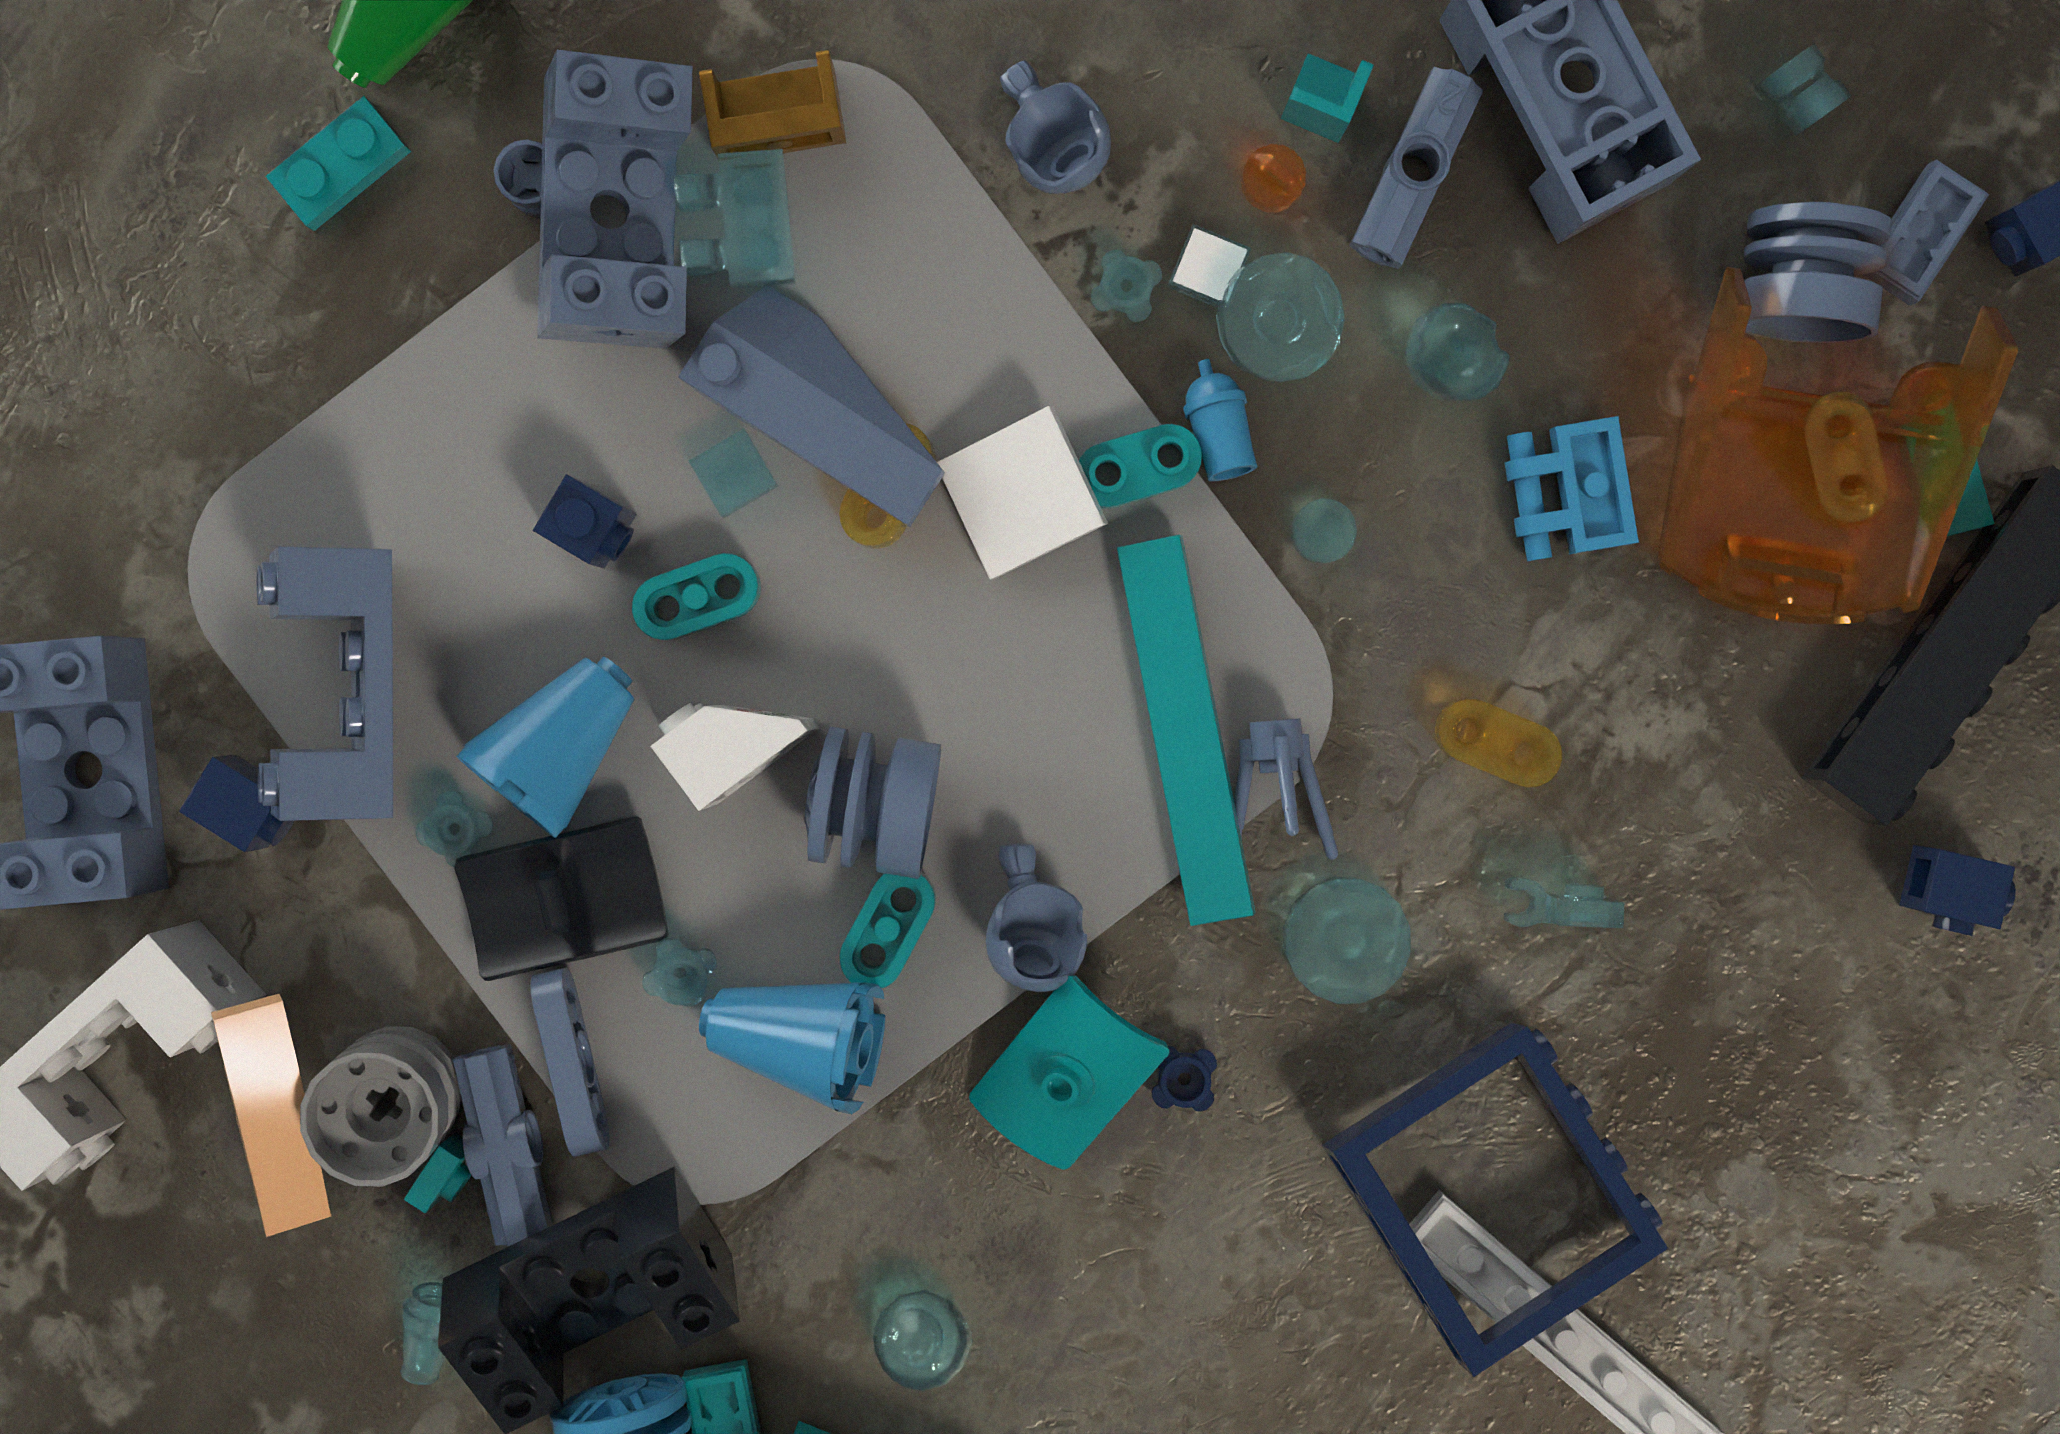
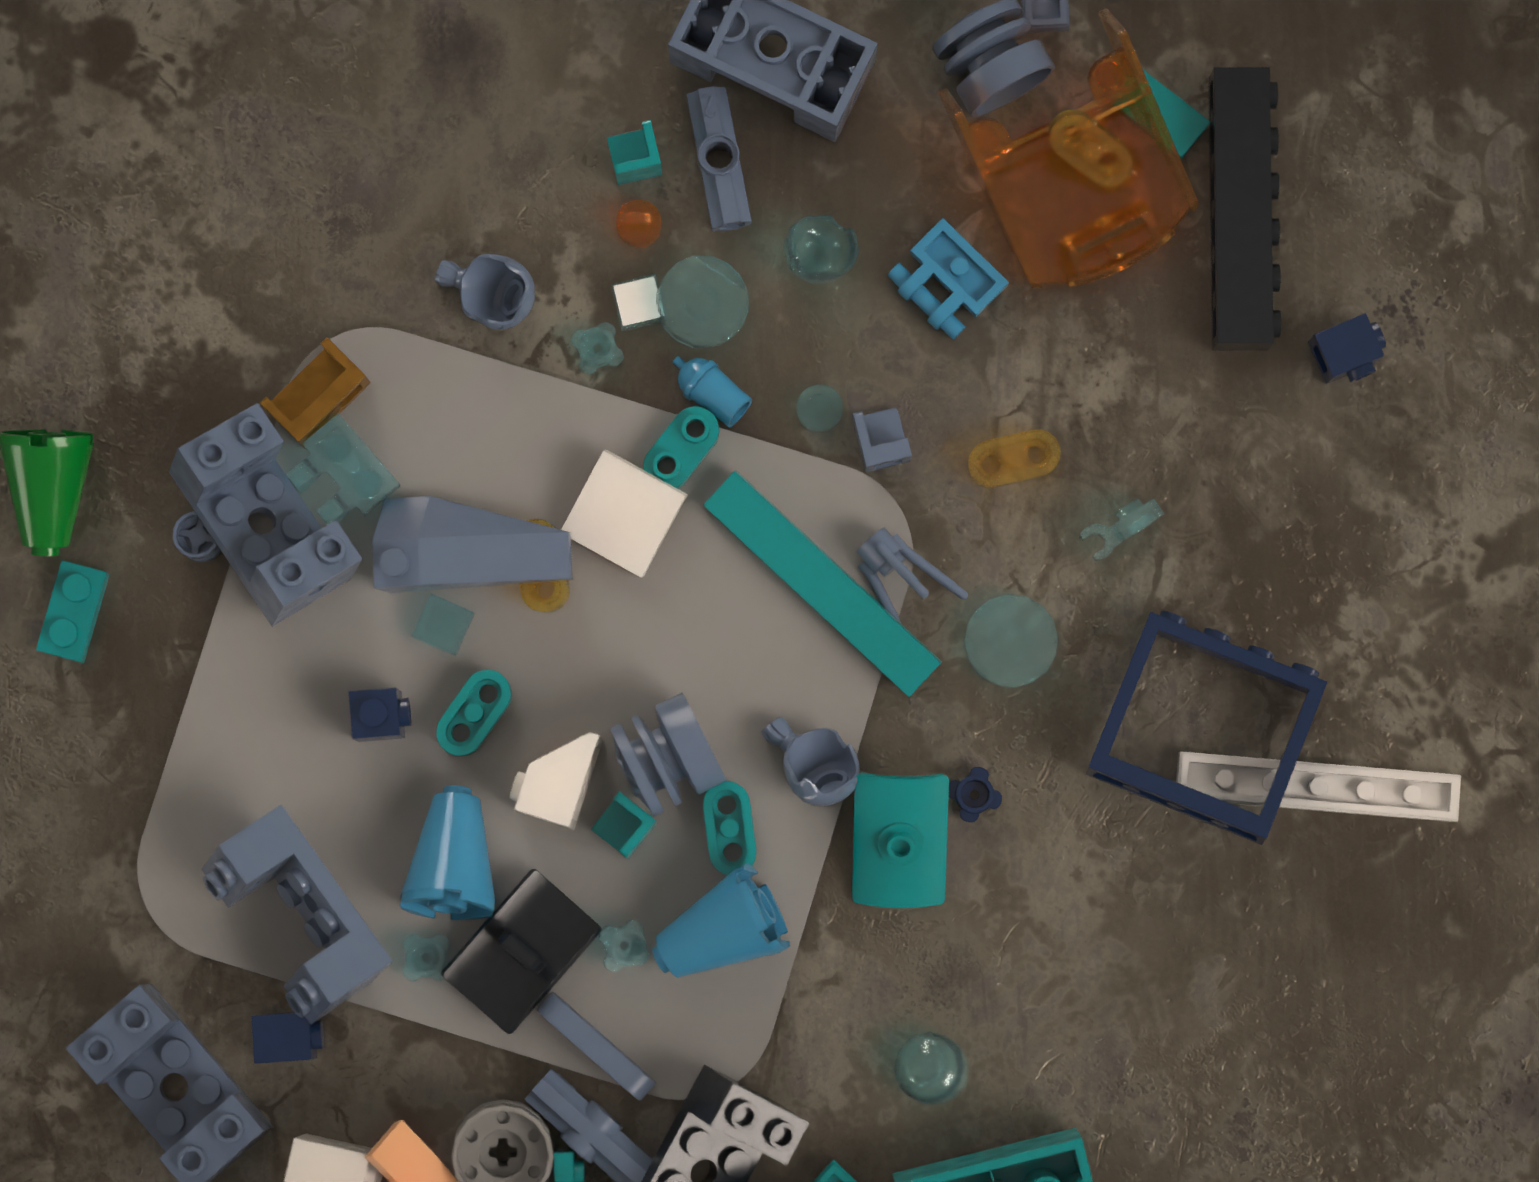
camera: 35 degrees left, 5 degrees down
none -> teal panel [591,791,658,859]
none -> sand blue panel [852,408,912,473]

